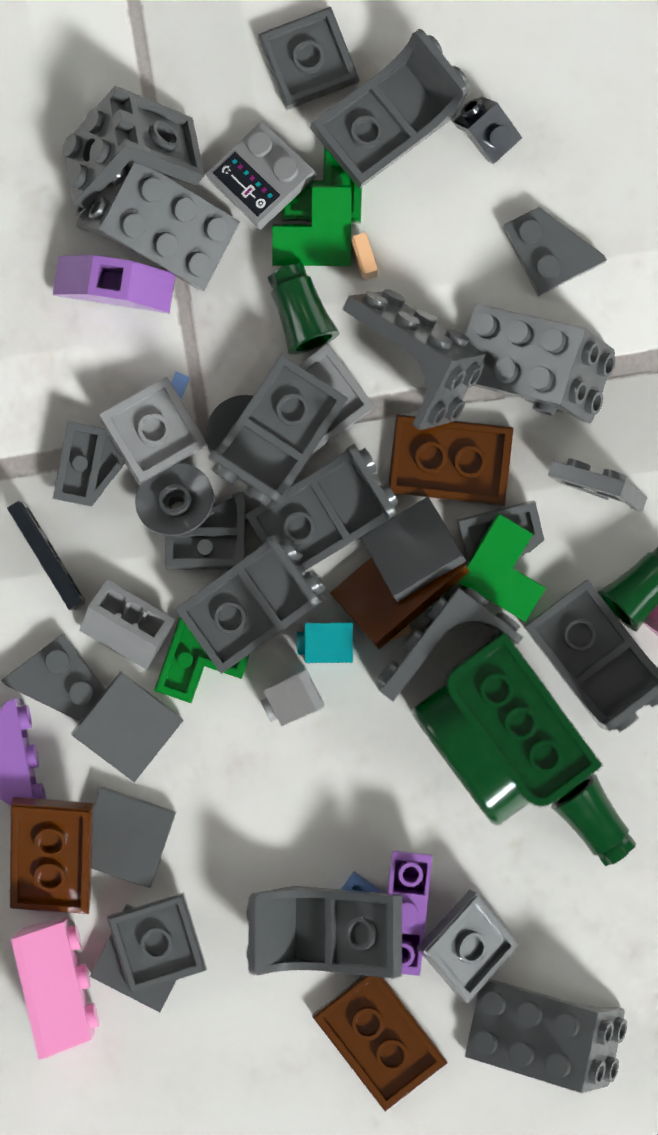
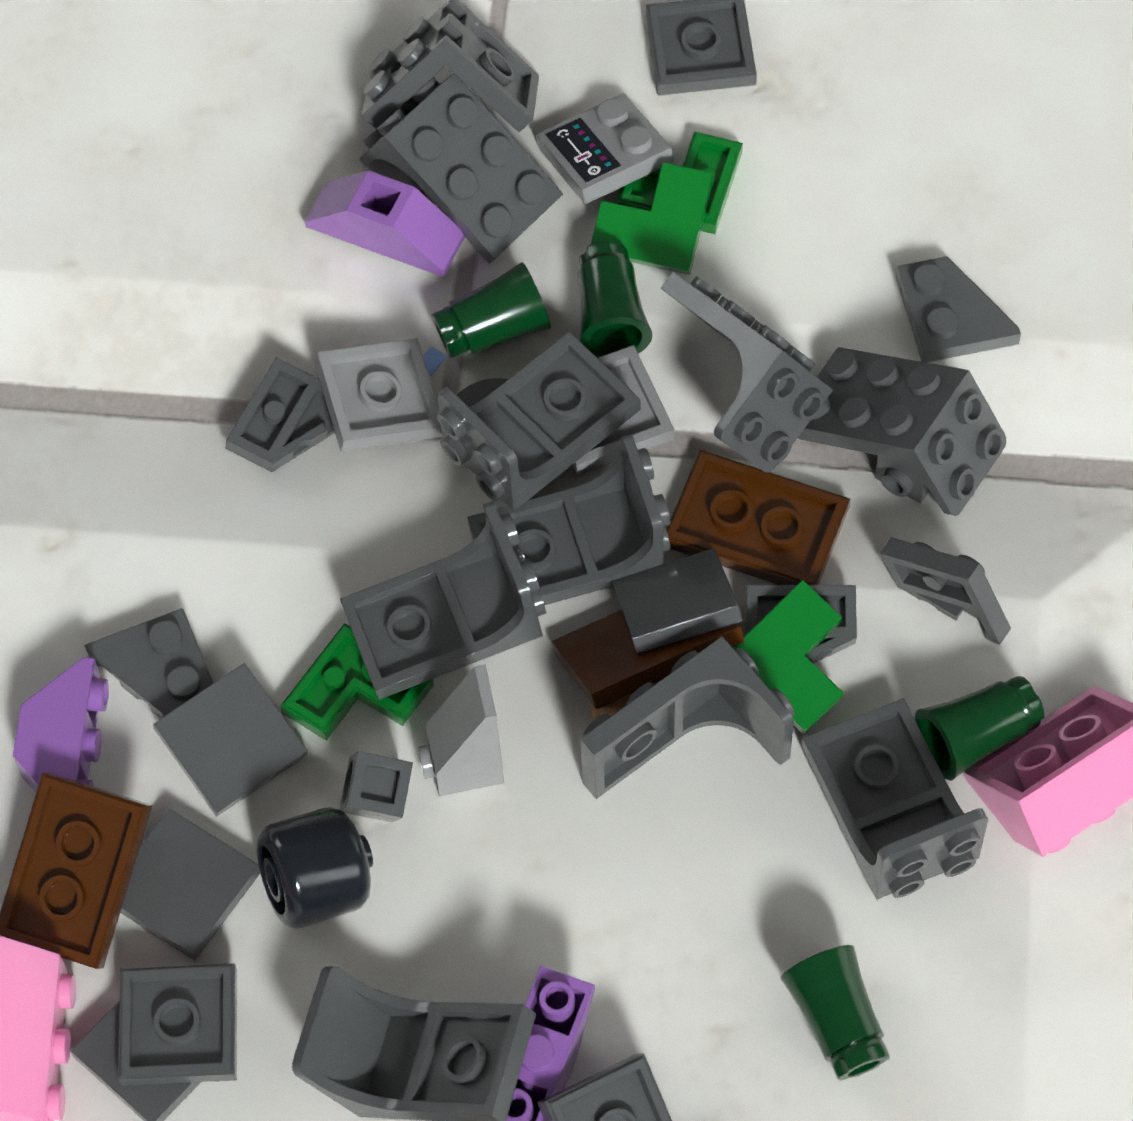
camera: 20 degrees right, 25 degrees down
black tile [7,501,86,611] -> none
light grey brick [79,579,175,670] -> none
dark grey dish [135,463,214,536] -> none
dark grey wing [165,492,245,570] -> none
teal brick [297,623,353,663] -> none
dark grey bracket [310,29,469,189] -> none
light nougat tile [351,232,378,281] -> none
dark green brick [412,633,603,825] -> none
black bracket [454,97,522,164] -> none
none -> black head [256,807,373,929]
none -> dark grey brick [339,751,413,822]
none -> dark green plant [431,262,551,358]

